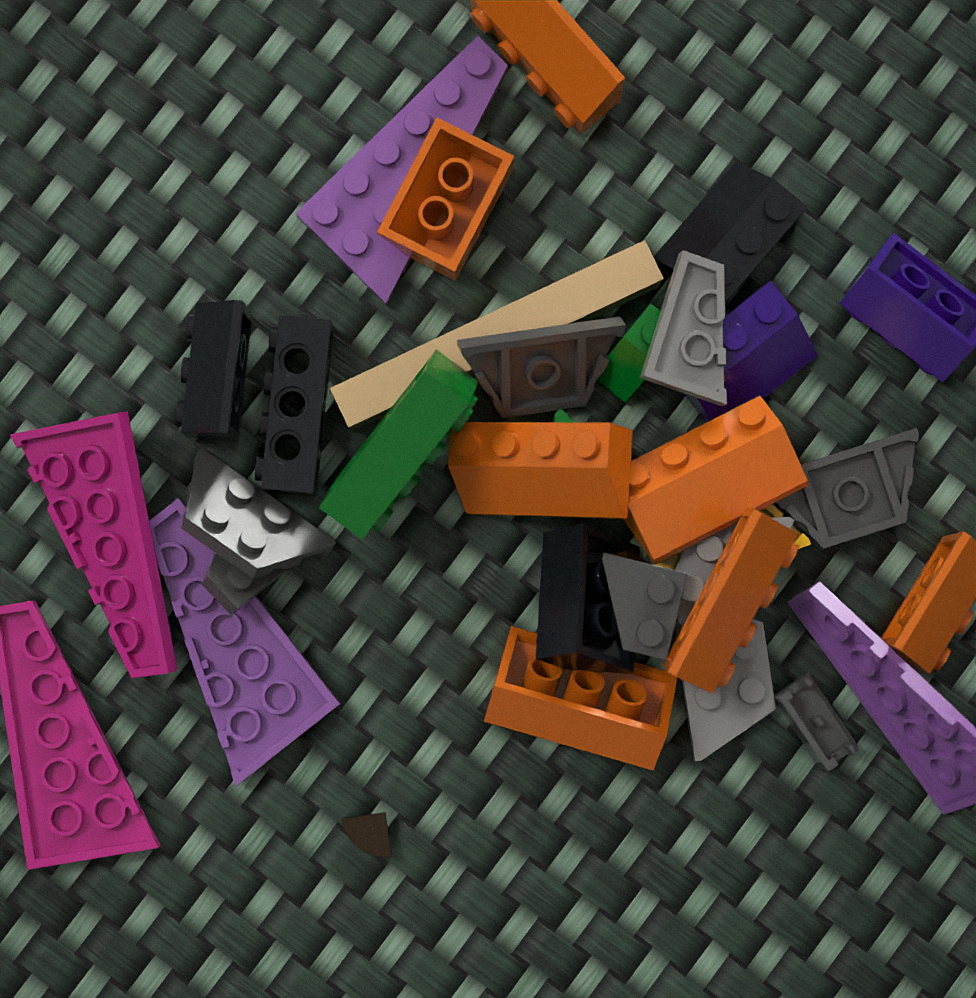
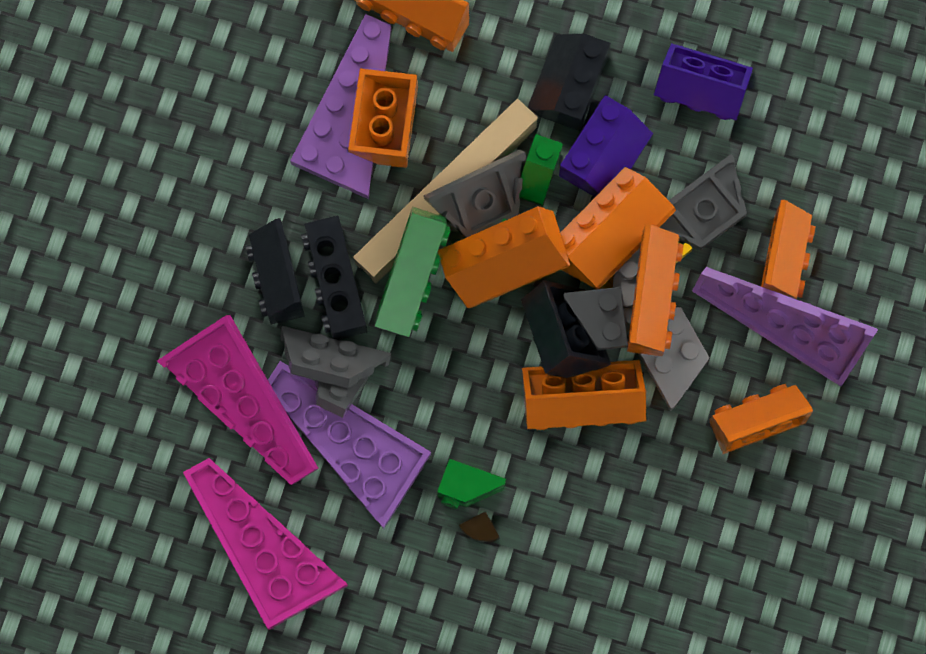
camera: 15 degrees left, 10 degrees down
light grey wing [640,250,727,406] -> none
dark grey hinge [774,672,858,772] -> none
none -> green slope [437,459,506,509]
none -> orange slope [710,384,813,454]

